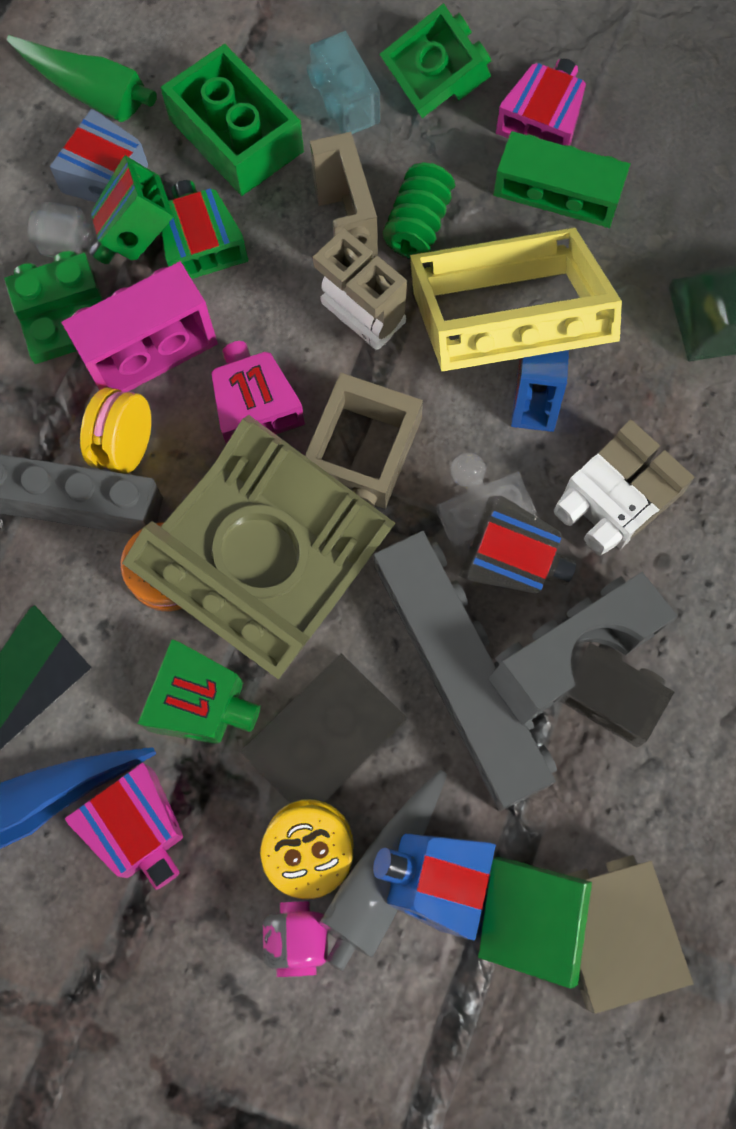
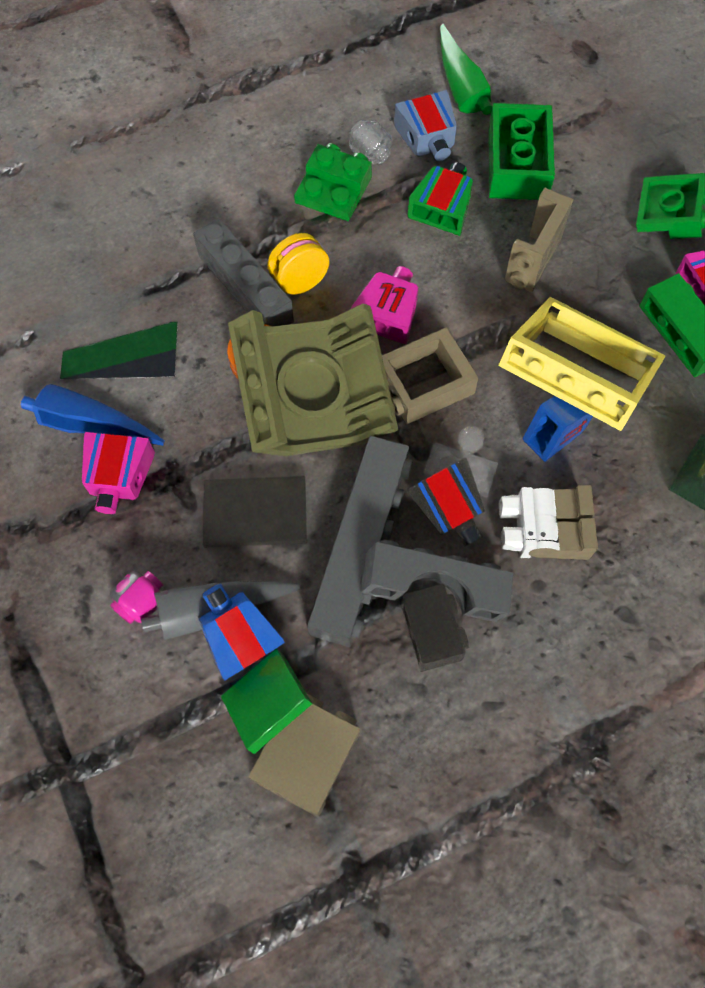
camera: 40 degrees right, 5 degrees down
dark pink brick [61,261,218,392] -> none
green torso [88,155,174,264] -> none
green torso [138,639,260,744] -> none
yellow head [260,799,354,899] -> none
clear light blue brick [307,31,380,134] -> none
dark tan hips [312,228,407,350] -> none
green piece [383,162,456,260] -> none

